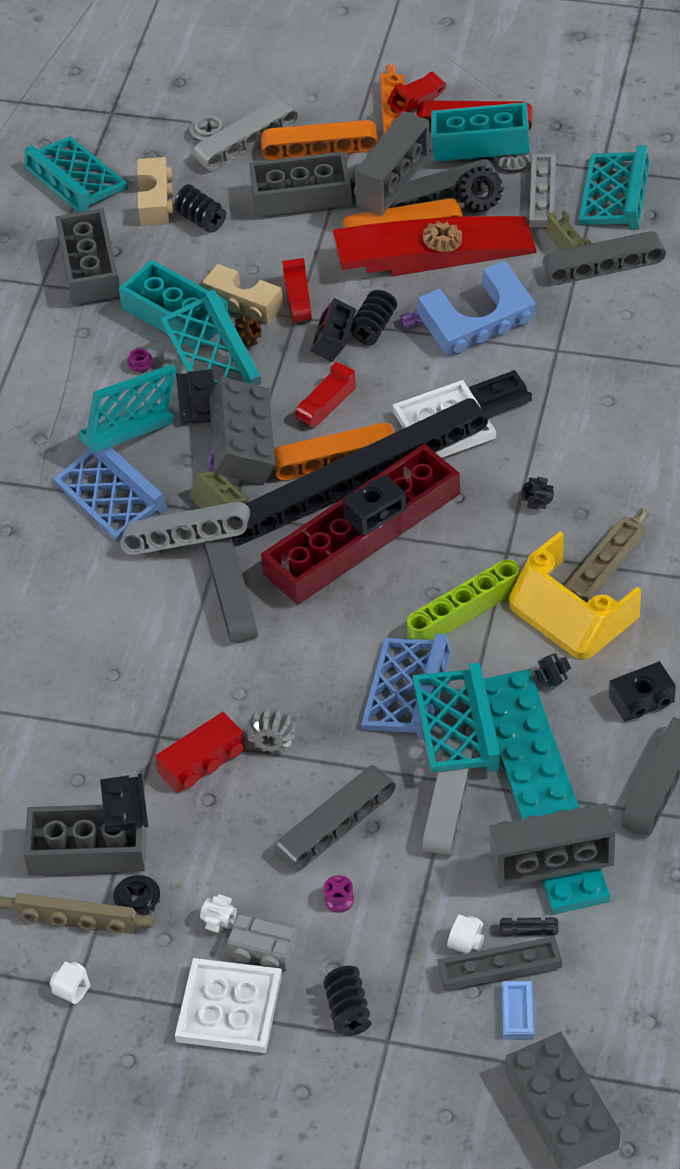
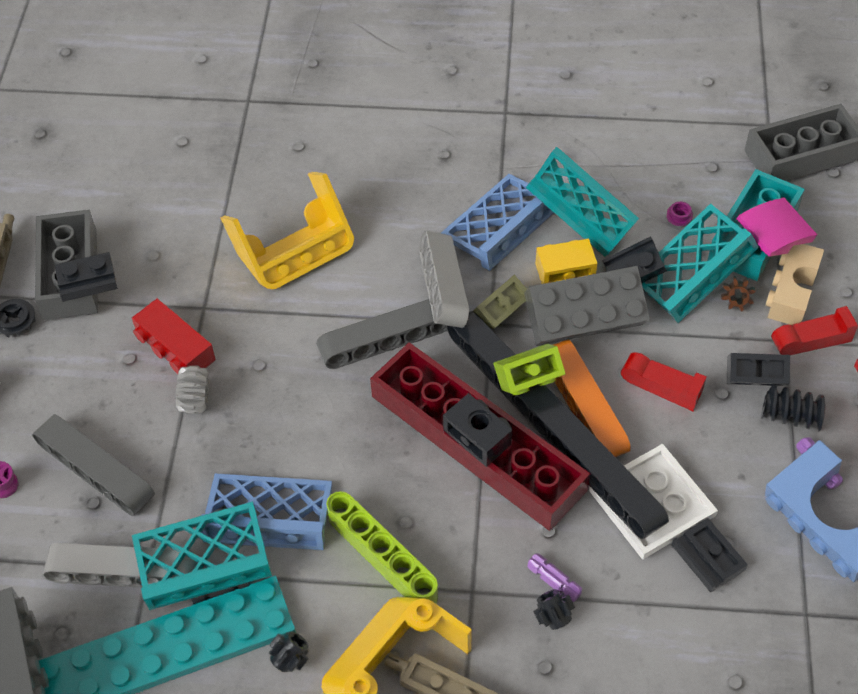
camera: 80 degrees right, 5 degrees up
none -> yellow windscreen [220,172,354,289]
none -> lime brick [493,344,566,395]
none -> medium lavender axle [527,553,582,602]
none -> yellow brick [535,238,598,284]
none -> dark pink slope [737,198,817,257]

